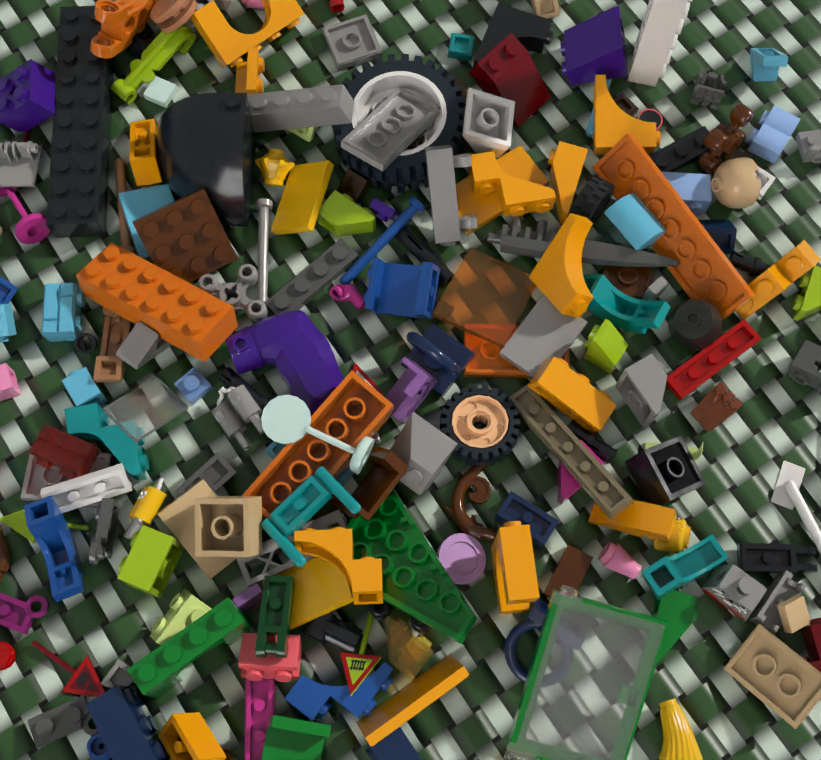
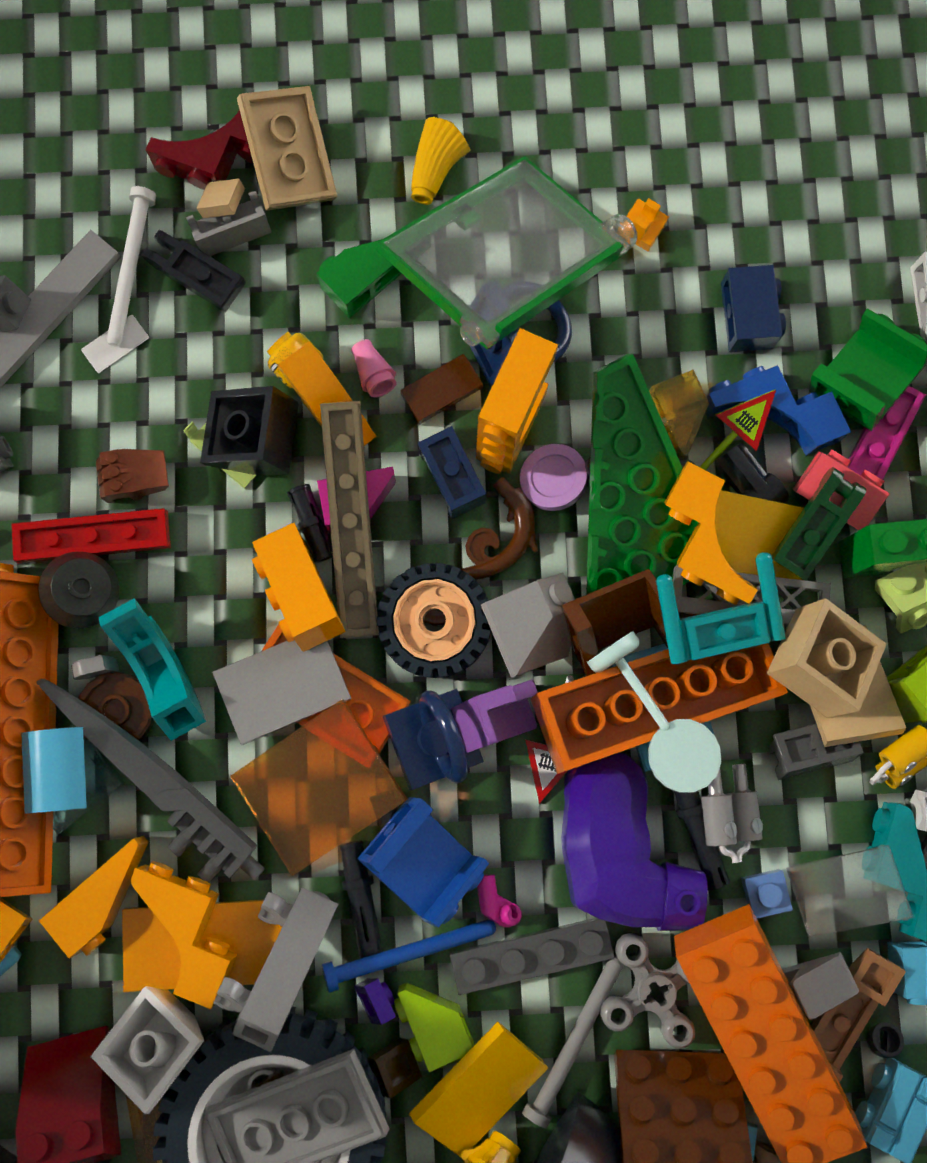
camera: 150 degrees left, 10 degrees up
medium lavender tile [233,583,263,614] -> none
light orange tile [356,654,469,747] -> none
light orange arch [529,213,594,318] -> none
black tyre [568,175,614,229] -> none
lime slope [584,319,628,374] -> none
light grey slope [615,354,667,430] -> none
teal arch [641,534,729,600] -> none
light grey torso [700,564,767,622] -> none

